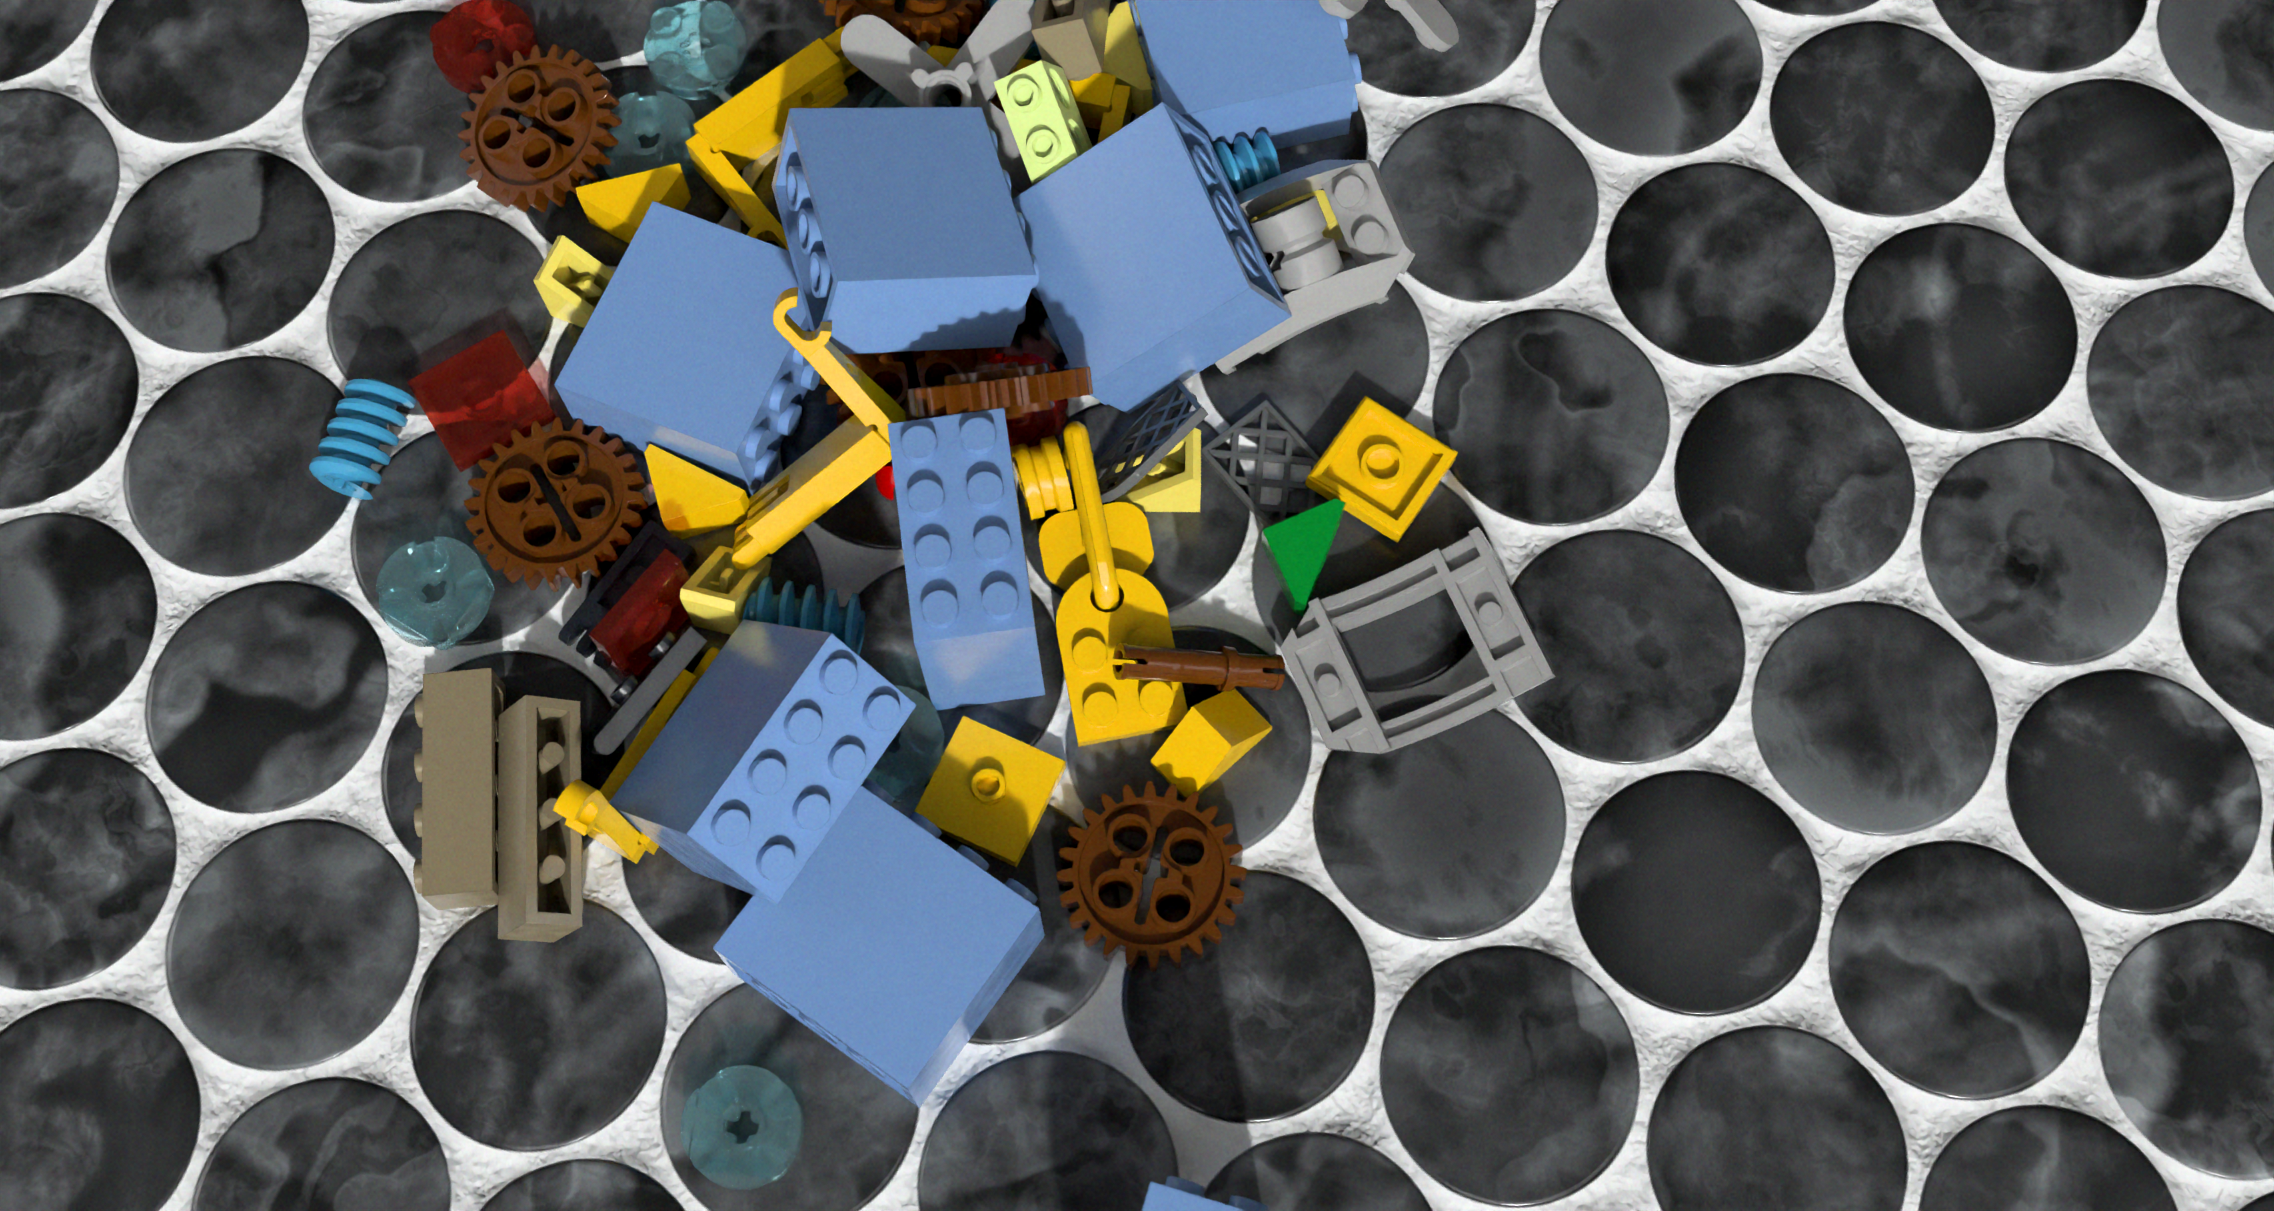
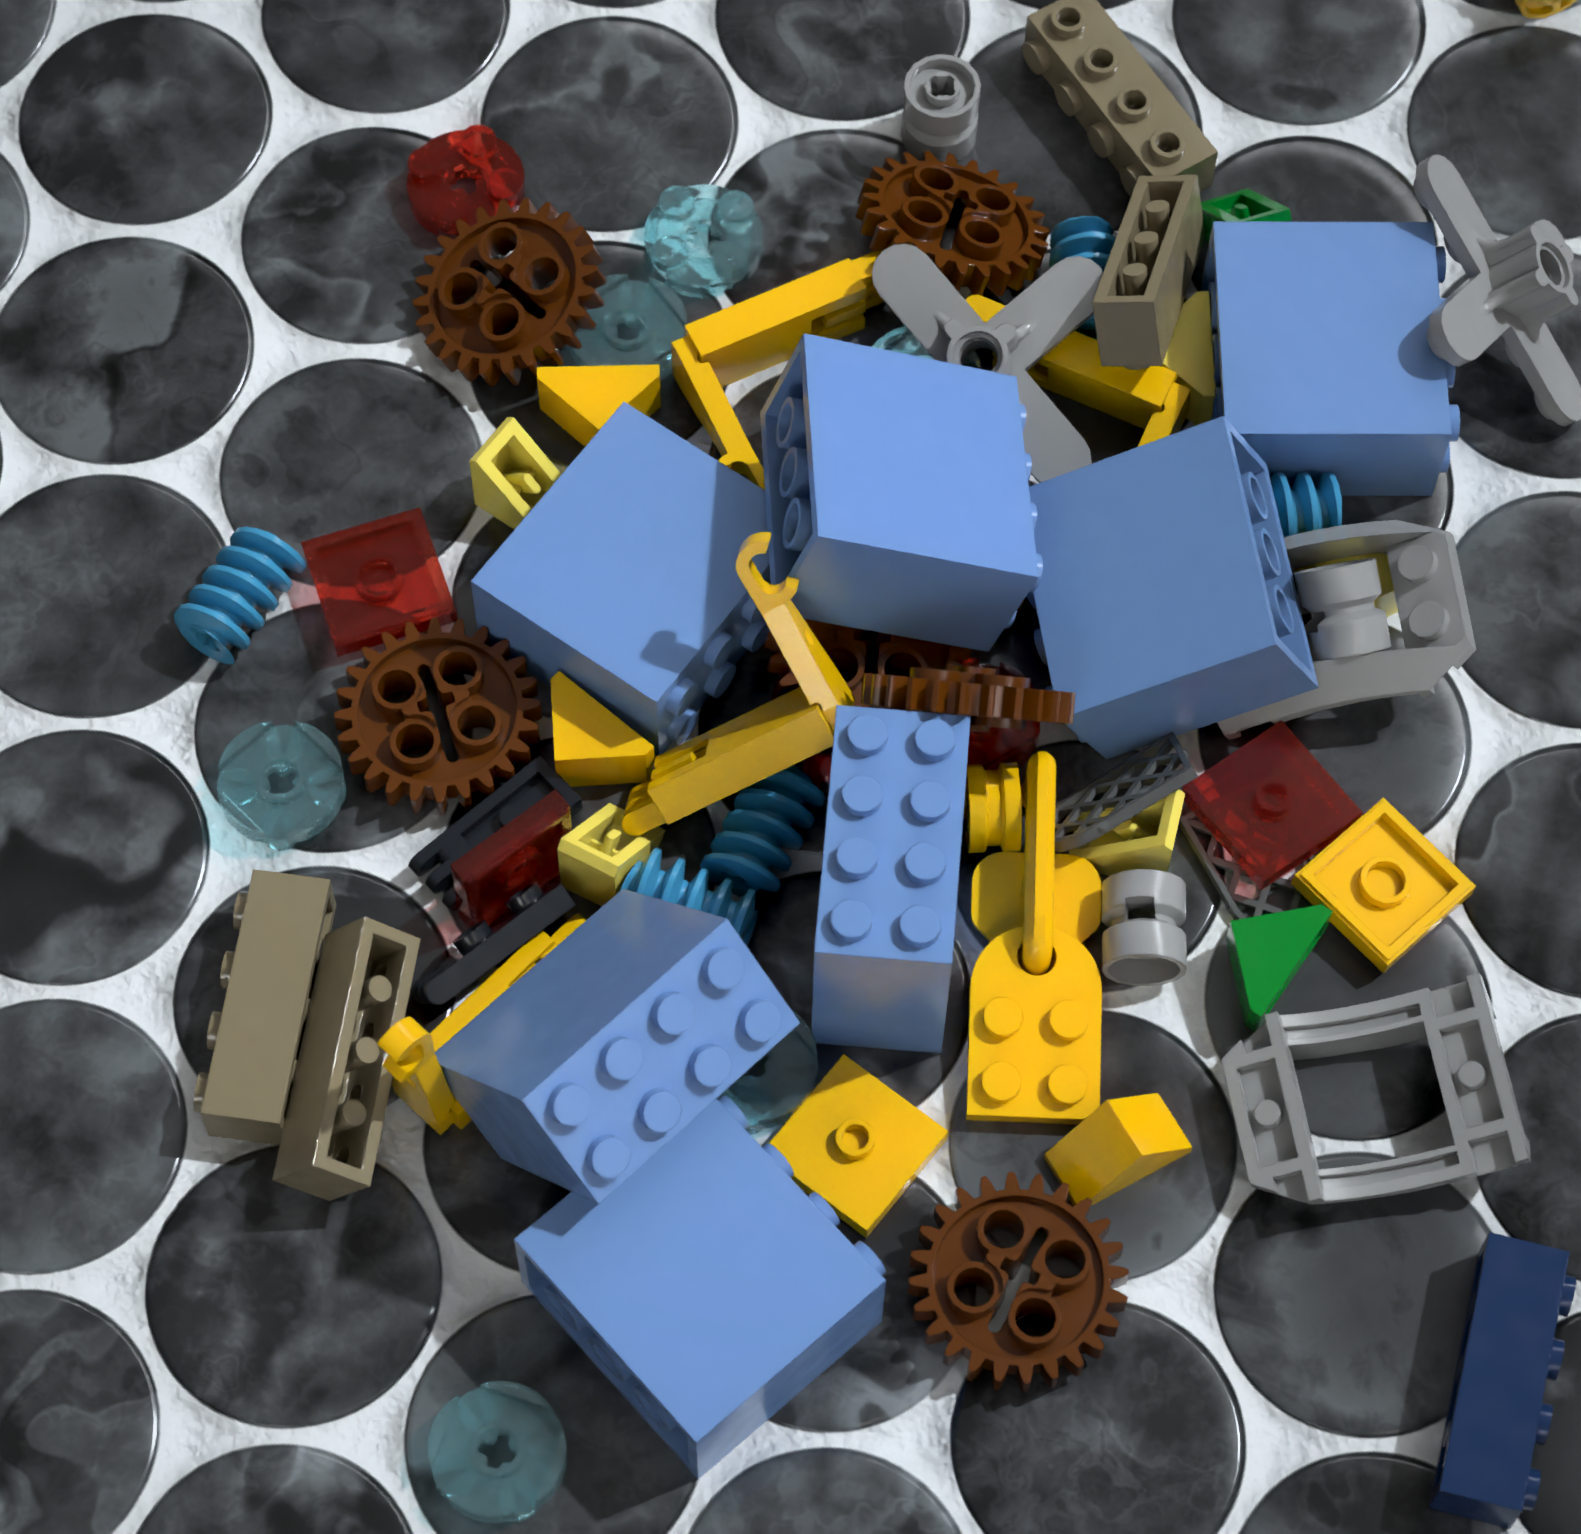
camera: 10 degrees right, 5 degrees down
yellowish green brick [994,60,1092,184] -> none
reddish brown pin [1113,642,1285,691] -> none
none -> dark azure piece [700,765,826,897]
none -> light grey wheel [1102,869,1187,986]
none -> clear red plate [1182,720,1363,890]
none -> dark blue brick [1429,1232,1576,1529]

